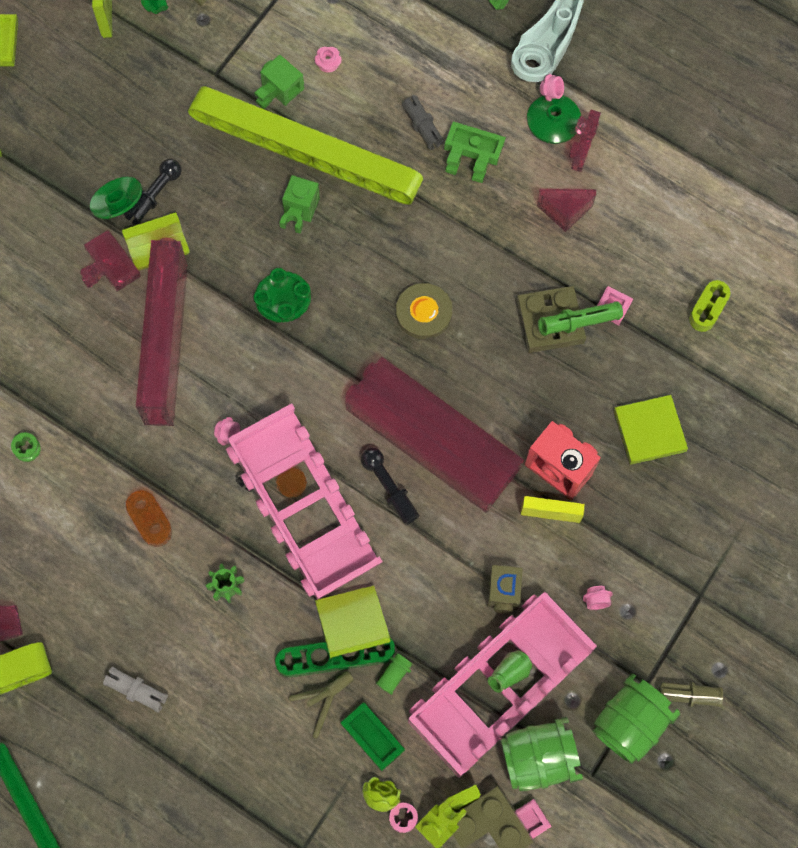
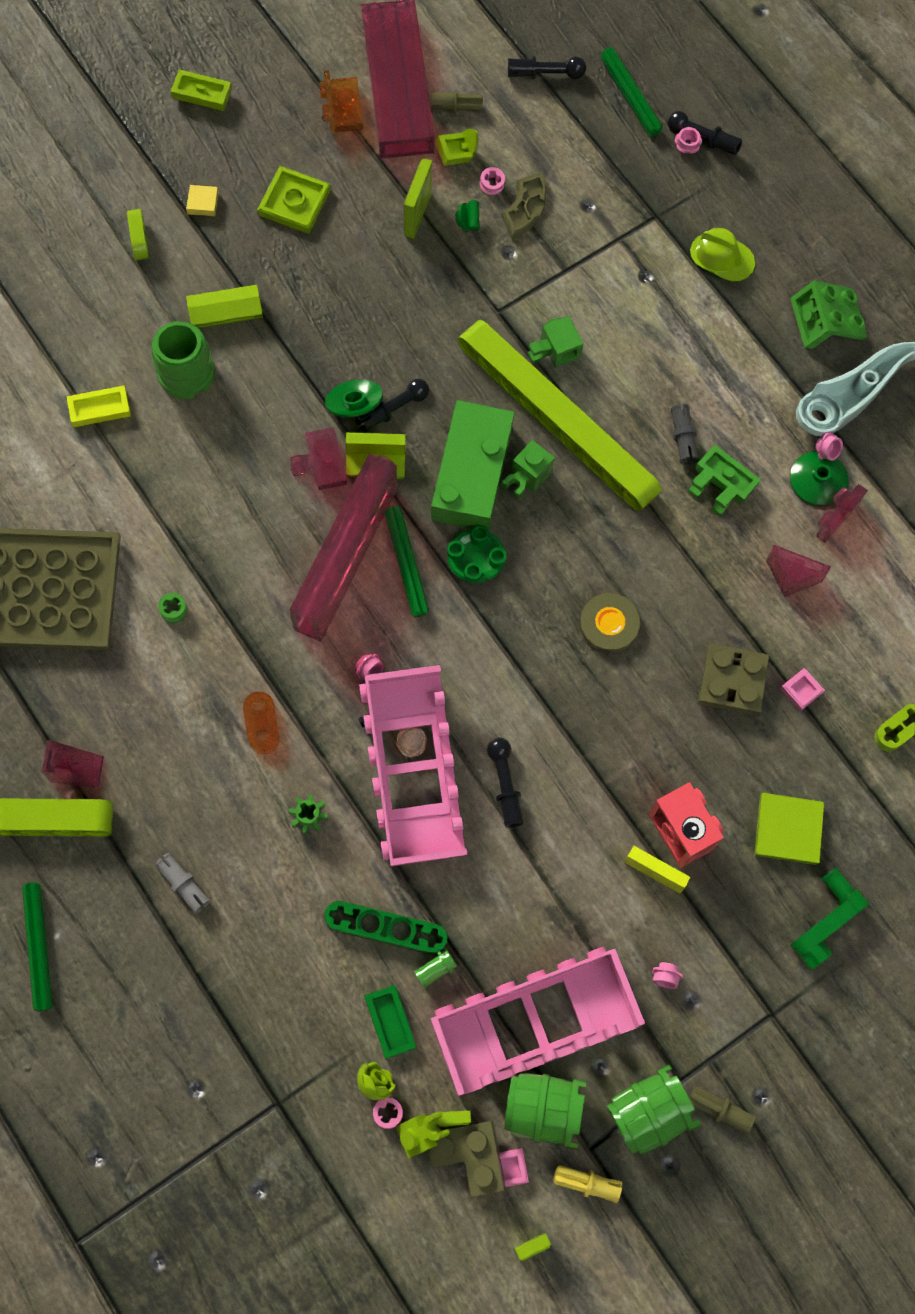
camera: 20 degrees right, 0 degrees up
olive plant [289,671,354,739] -> none
bright pink plate [315,47,341,73] -> none
lime tile [315,586,390,658] -> none
clear pink brick [345,357,524,513] -> none
olive brick [487,565,523,614] -> none
bright green cone [488,650,532,693] -> none
bright green pin [538,301,623,336] -> none
none -> green axle [384,505,429,618]
none -> bright green brick [431,400,514,530]
none -> light yellow axle [554,1165,622,1203]
none -> green beam [790,867,870,971]

